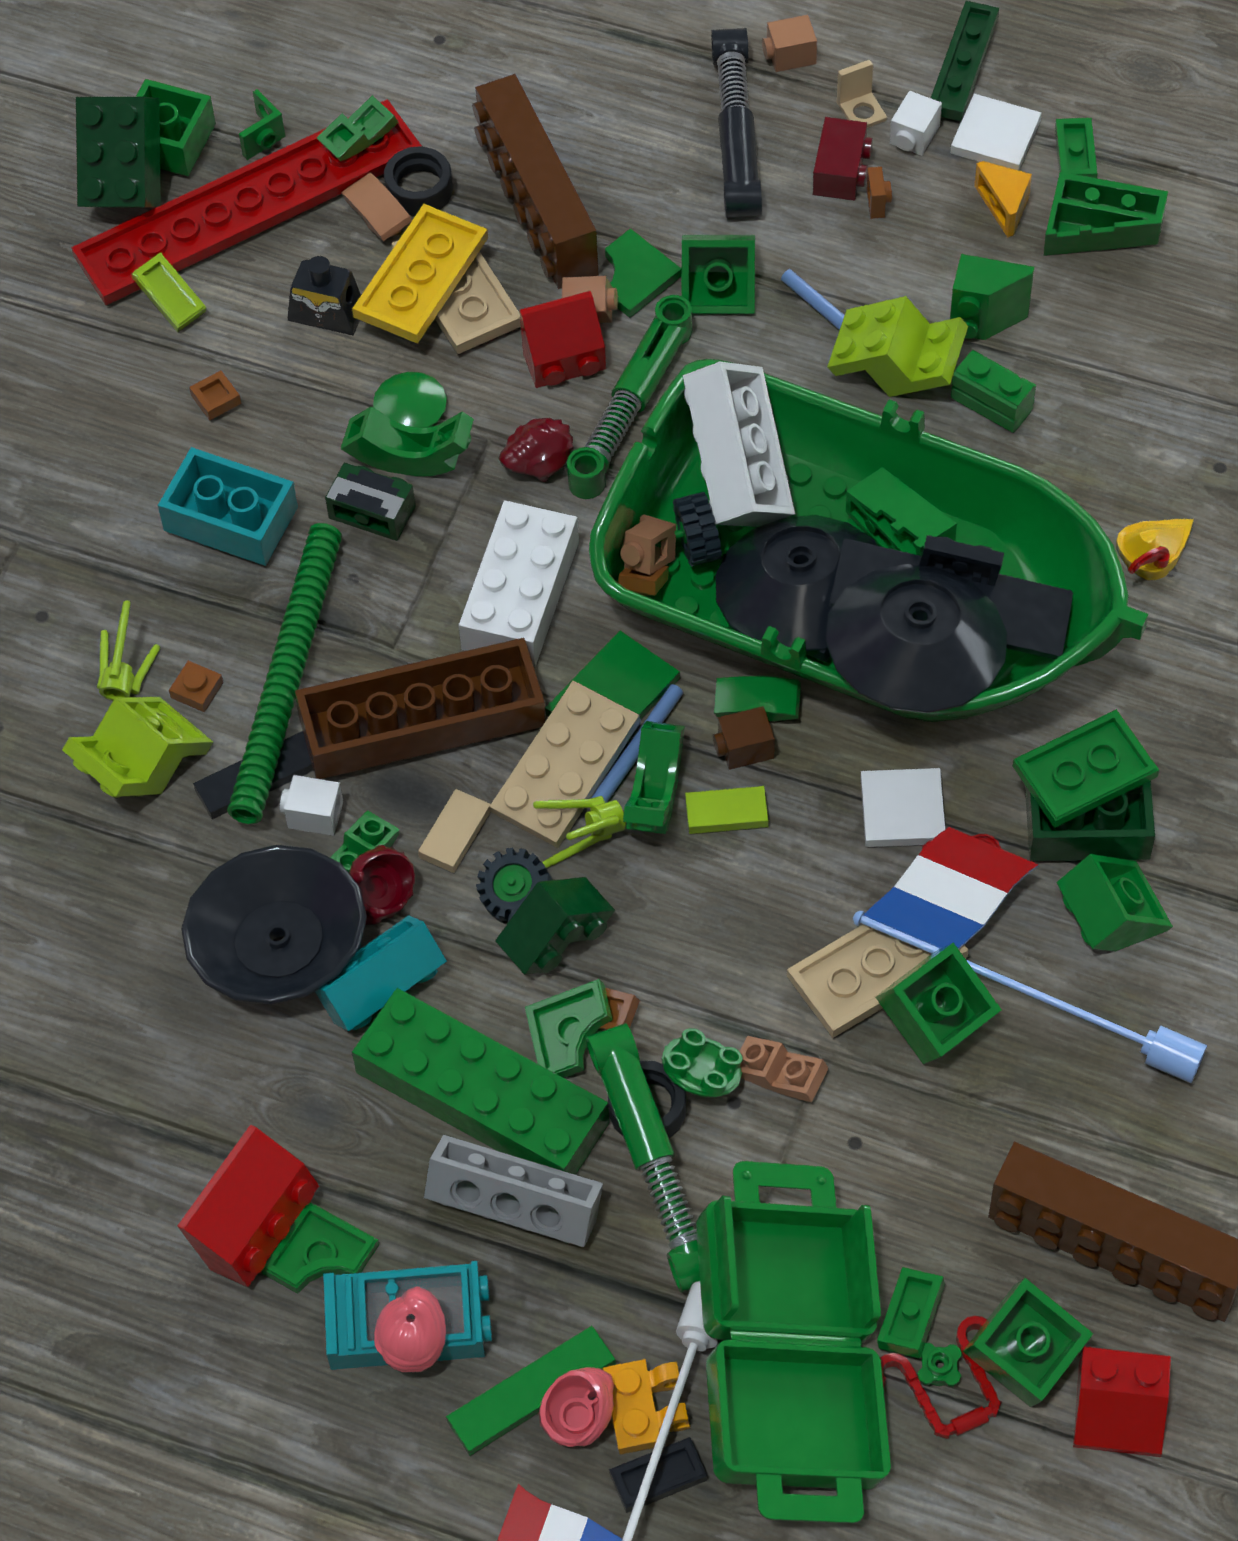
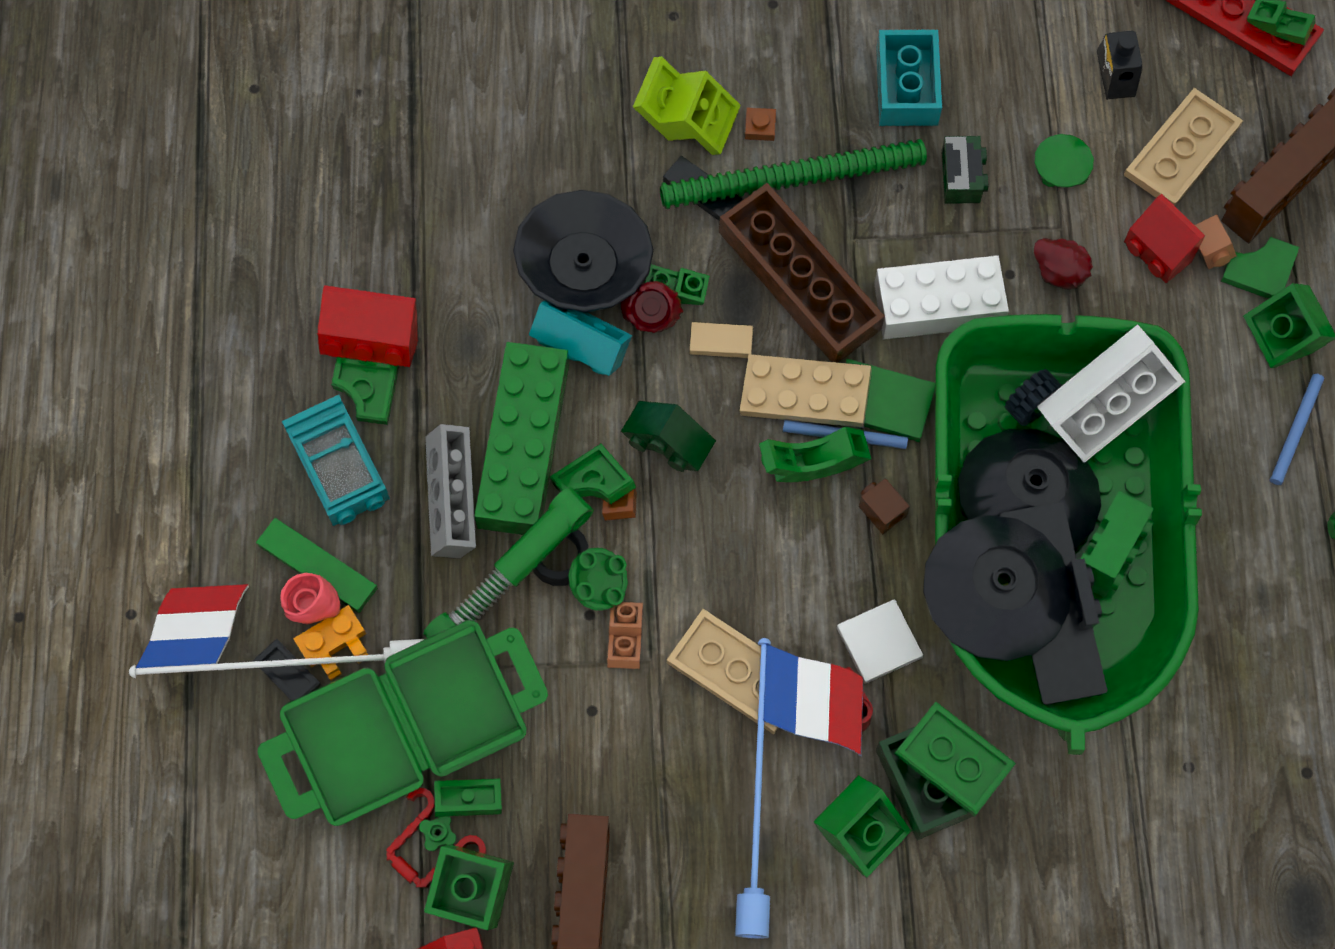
camera: 65 degrees right, 10 degrees up
lime plant [97,600,160,700] -> none
dark orange plate [189,370,241,421] -> none
white brick [280,775,343,836] -> none
nougat slope [341,172,412,241] -> none
green arch [341,407,474,477] -> none
yellow plate [352,204,488,344] -> none
coral hair [374,1286,446,1372] -> none
black tyre [384,146,453,216] -> none
black wheel [476,848,552,924] -> none
lime plant [533,796,626,868] -> none
green piece [567,295,692,499] -> none
dark orange plate [619,565,669,596] -> none
nougat brick [620,515,676,575] -> none
lime tile [685,786,768,834] -> none
green slope [714,676,801,722] -> none
lime bracket [827,296,968,397] -> none
green brick [875,942,1002,1064] -> none
green brick [951,350,1036,433] -> none
yellow piece [1116,519,1194,580] -> none

